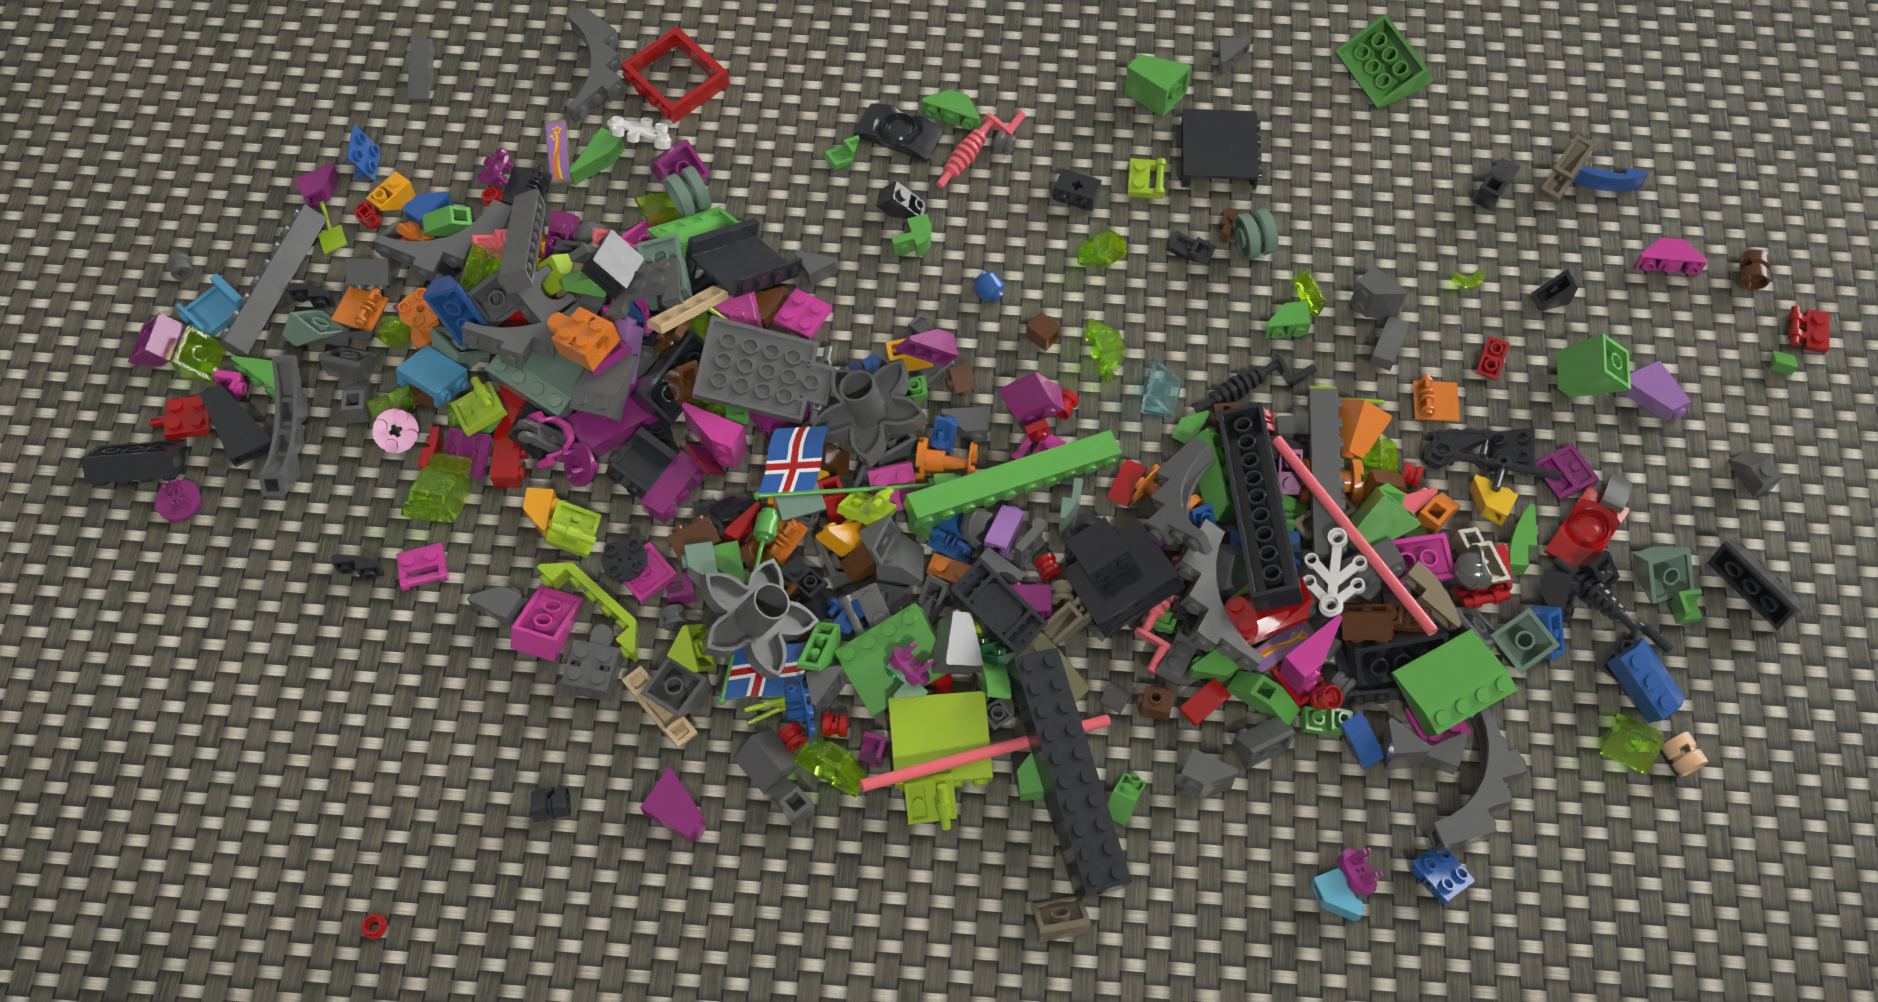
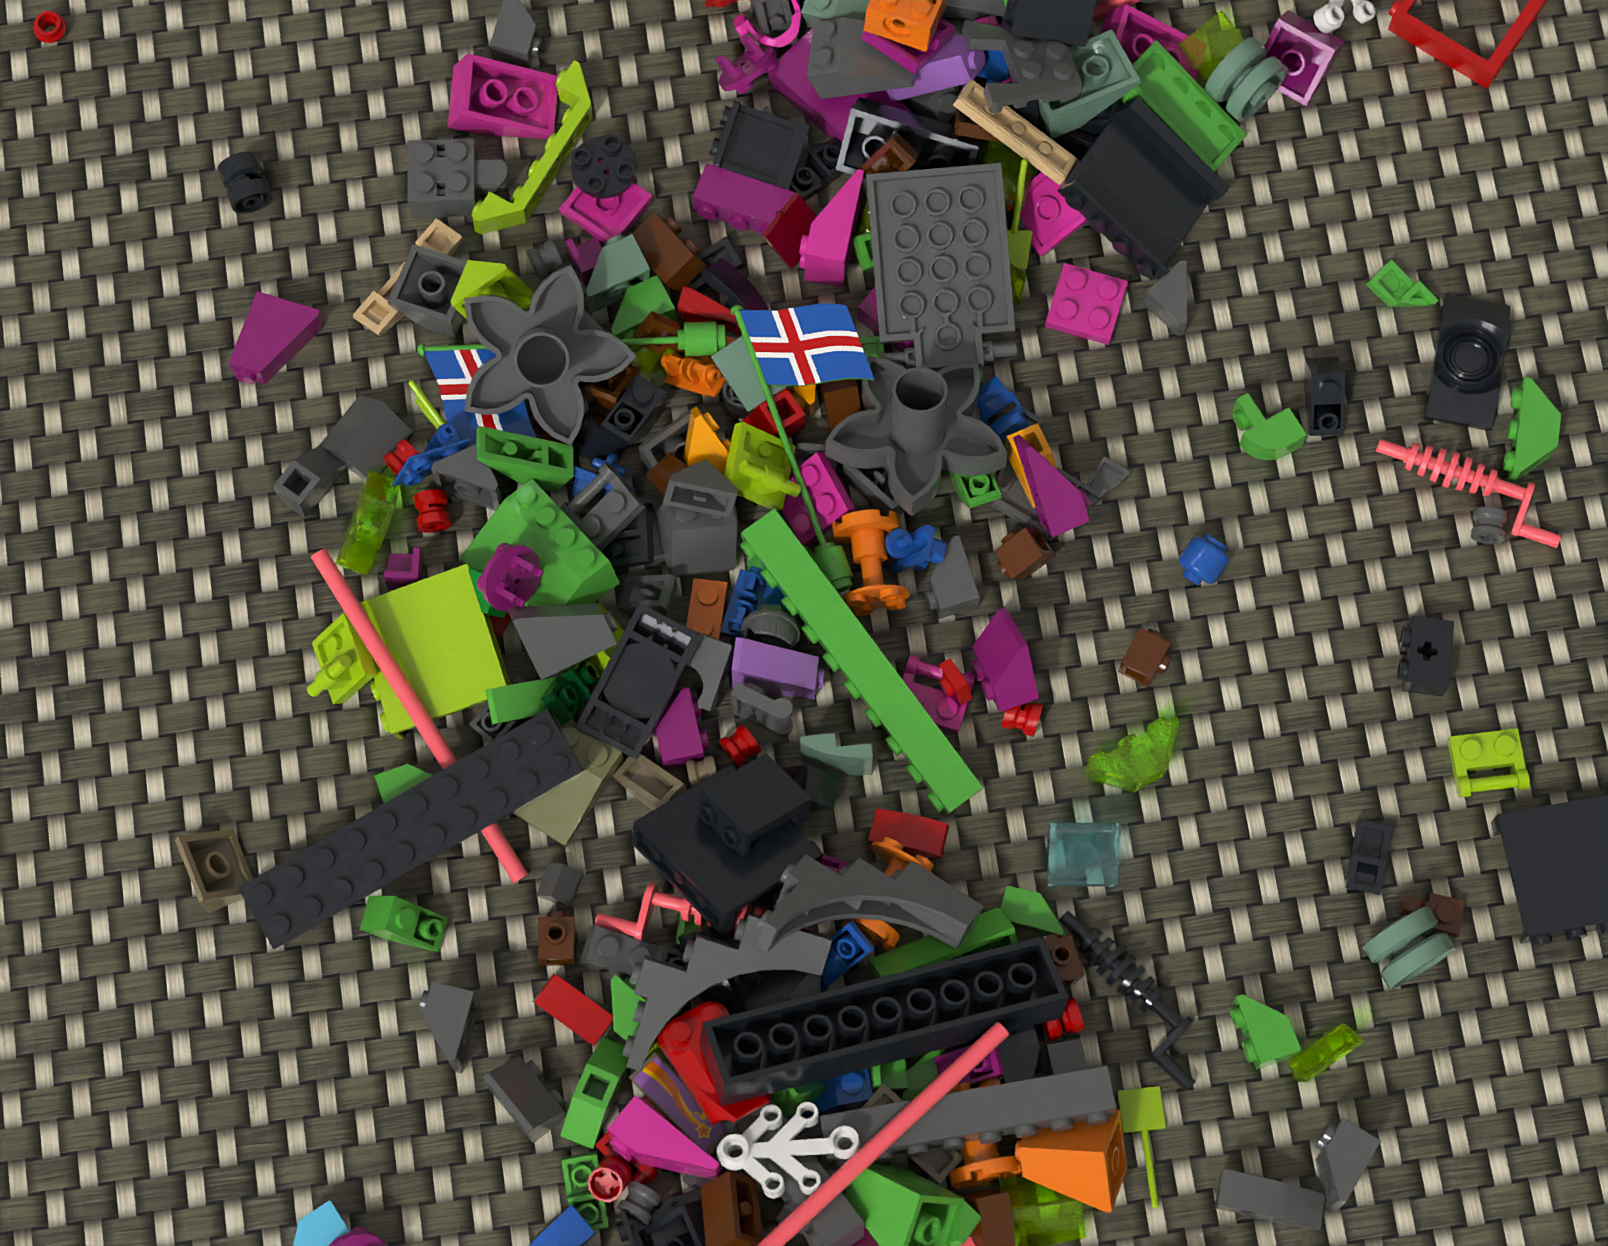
camera: 75 degrees right, 10 degrees up
light orange slope [523,488,560,538] -> none
lime plate [543,499,602,558] -> none
reddish brown slope [755,286,788,330] -> none
red wheel [930,674,956,695] -> none
clear neon green slope [1077,228,1127,266] -> none

